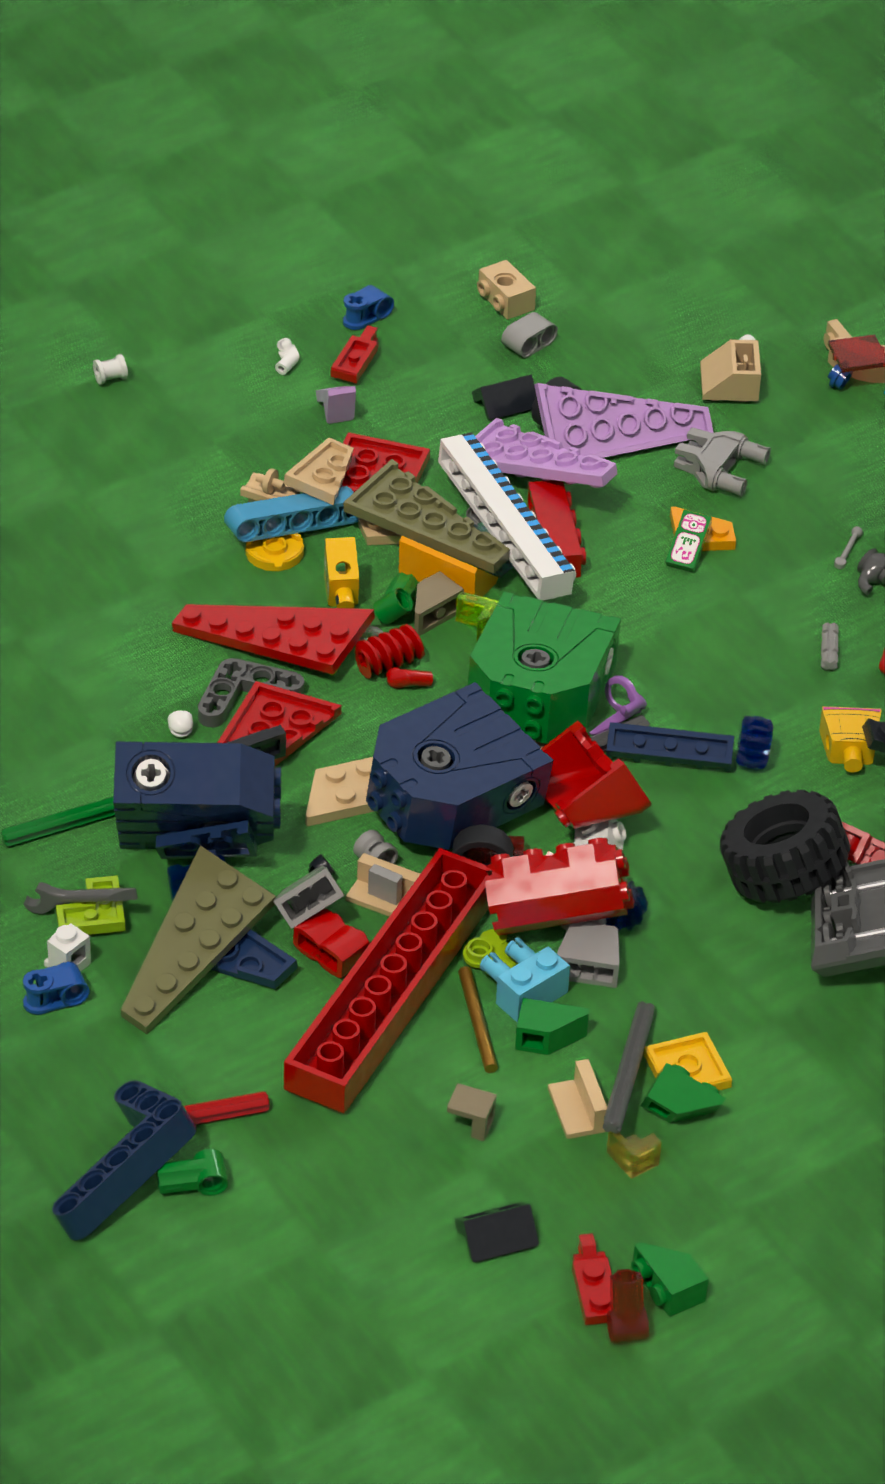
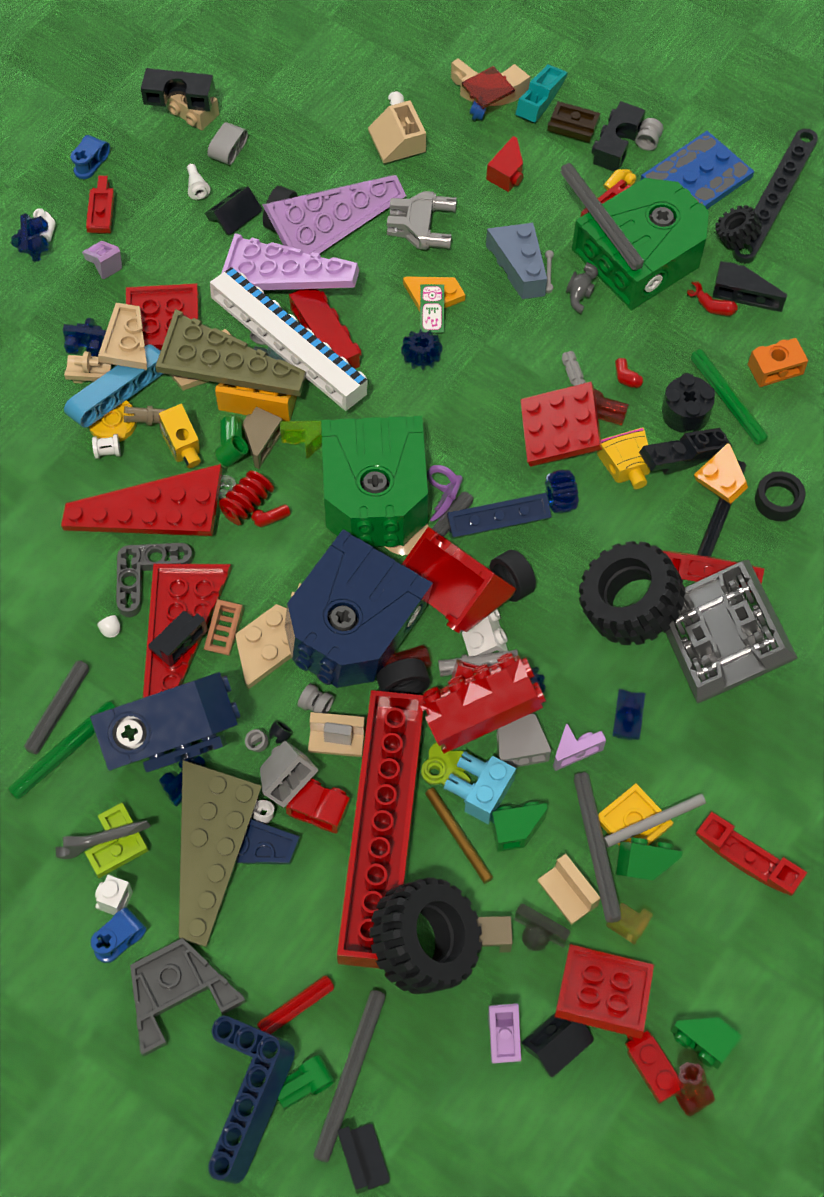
camera: 20 degrees left, 20 degrees up
none -> clear blue hips [11,213,49,262]
none -> dark grey axle [24,660,89,755]
none -> clear blue hips [63,318,107,357]
none -> white bush [92,434,121,459]
none -> dark tan pin [123,406,167,426]
none -> dark grey wing [130,938,246,1057]
none -> black arch [141,68,215,111]
none -> white cone [187,164,210,200]
none -> nougat slope [204,599,245,656]
none -> light grey hinge [245,729,269,752]
none -> white hinge [252,800,274,824]
none -> dark grey axle [314,990,385,1162]
none -> black panel [337,1124,390,1195]
none -> black tyre [370,877,482,994]
none -> gear [401,328,442,370]
none -> red slope [486,136,524,192]
none -> sand blue wedge [486,223,547,299]
none -> lavender slope [487,1004,521,1063]
none -> black tyre [489,550,536,602]
none -> clear smoke tile [514,904,571,952]
none -> plate [521,382,602,467]
none -> lavender slope [553,724,606,771]
none -> red plate [555,944,654,1039]
none -> clear red piece [594,389,629,425]
none -> light grey bar [604,794,706,848]
none -> clear blue hips [612,689,646,741]
none -> red slope [696,812,808,896]

